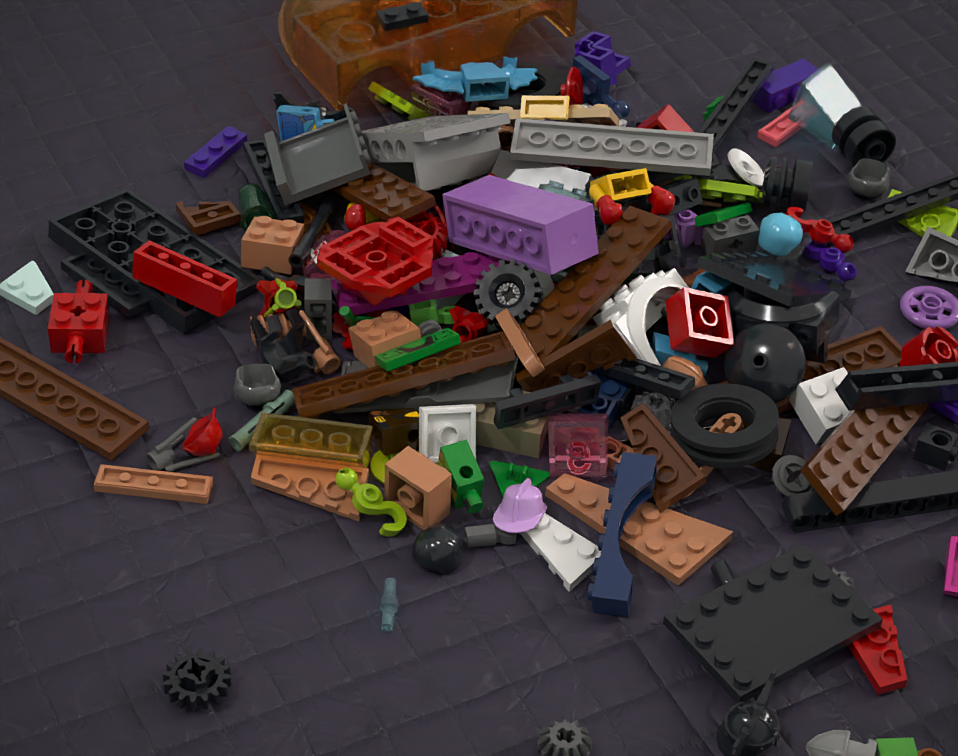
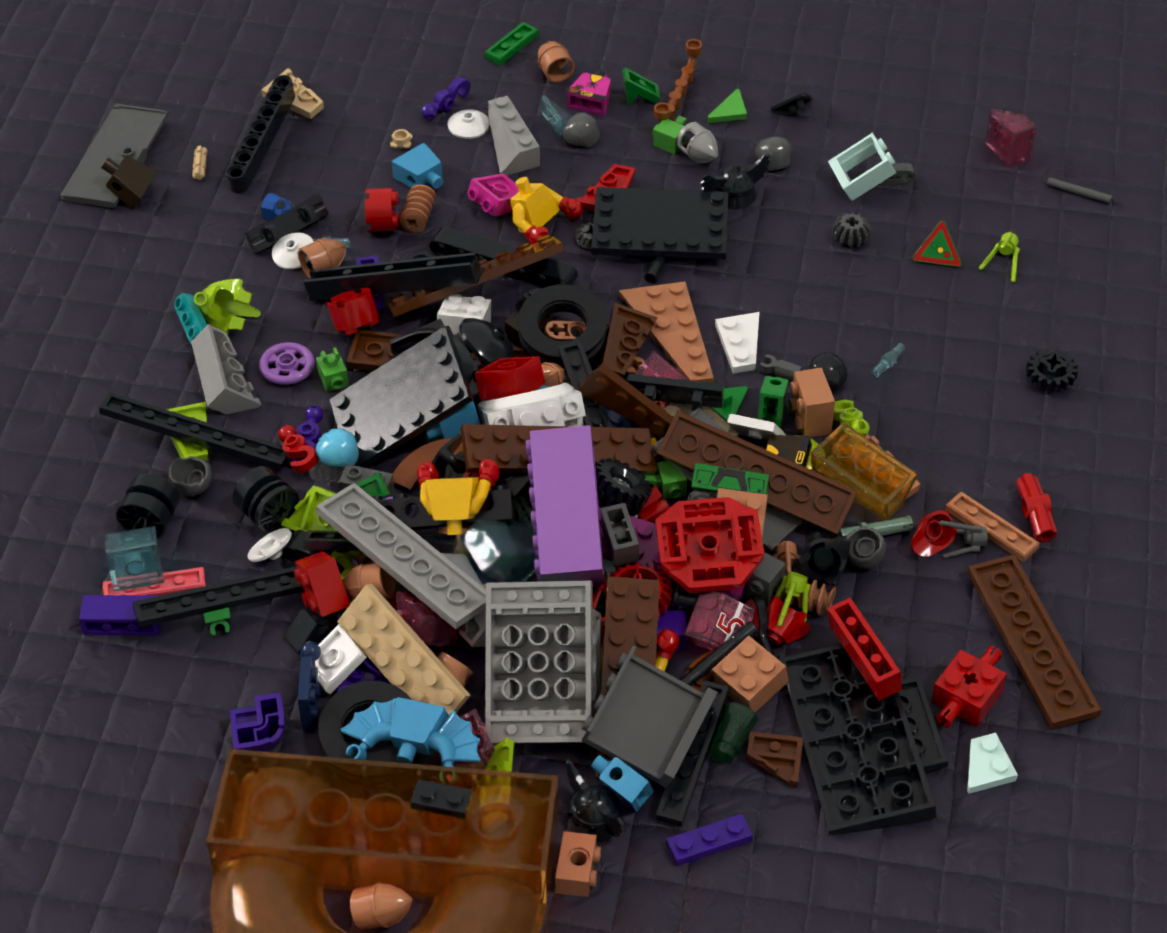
camera: 140 degrees left, 5 degrees up
lavender piece [493,478,547,533] -> none
nougat beam [495,308,545,377] -> none
yellow tile [520,96,570,120] -> none
red dish [561,67,583,106] -> none
dark blue arch [587,452,657,617] -> none
none -> bright green brick [316,347,349,393]
none -> yellow torso [510,177,583,245]
none -> nougat brick [555,831,601,897]
none -> dark grey brick [600,503,639,566]
none -> red piece [1016,473,1057,543]

